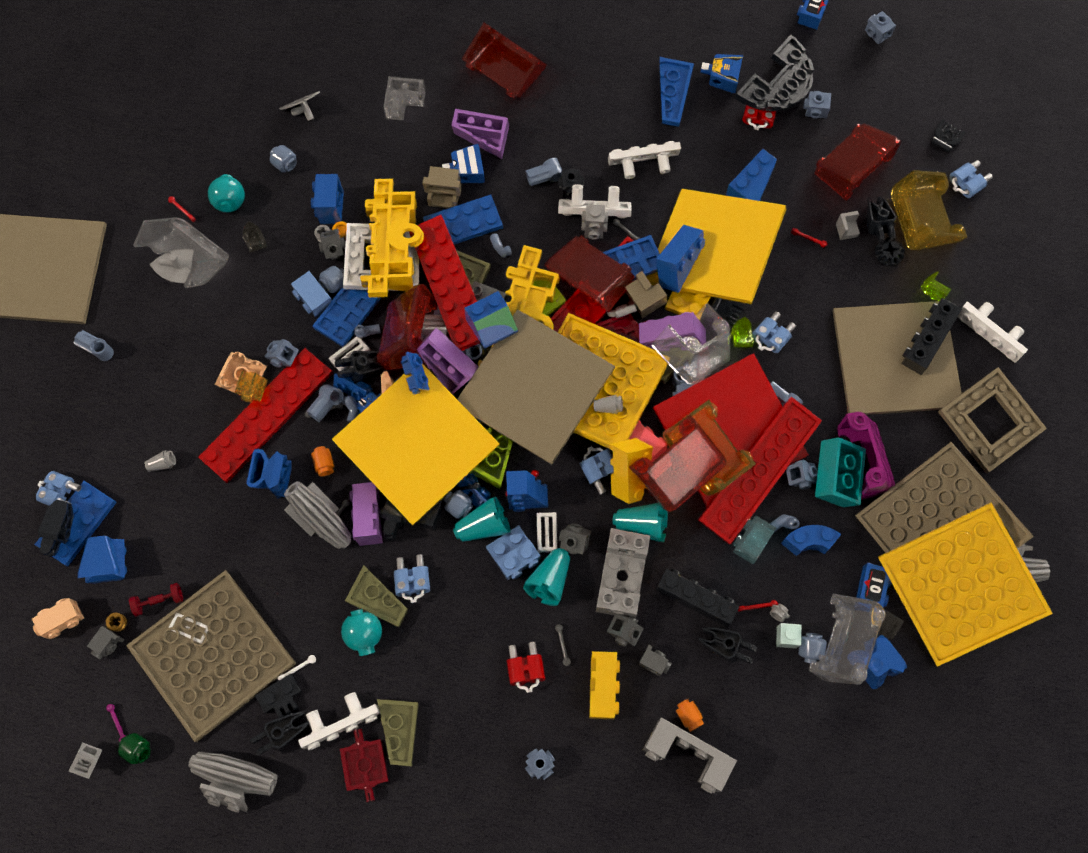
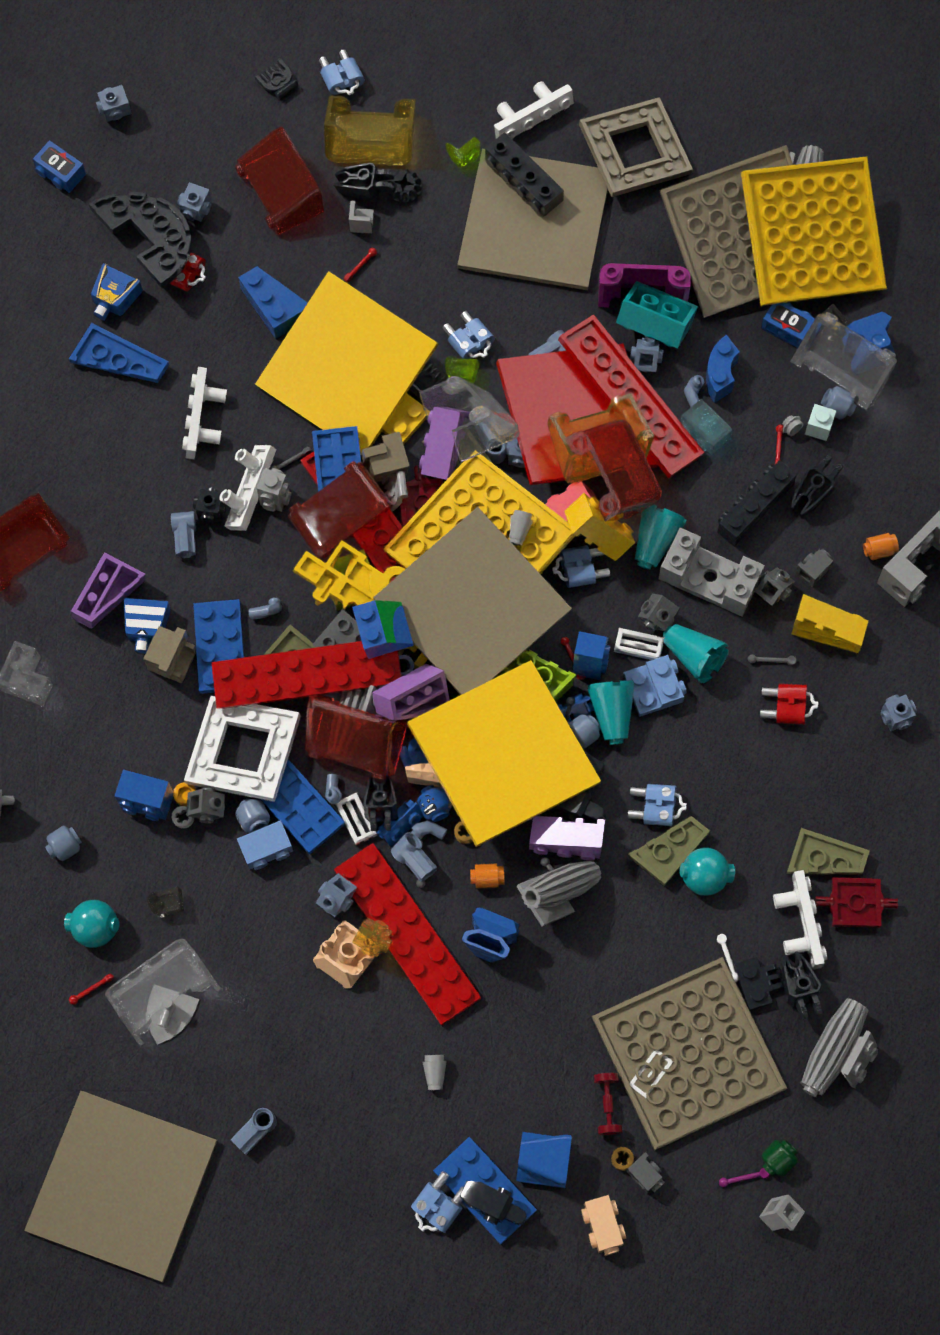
camera: 75 degrees left, 0 degrees up
yellow piece [360,179,424,298] -> none
blue hinge [401,352,430,394] -> none
blue wedge [657,225,705,293] -> none

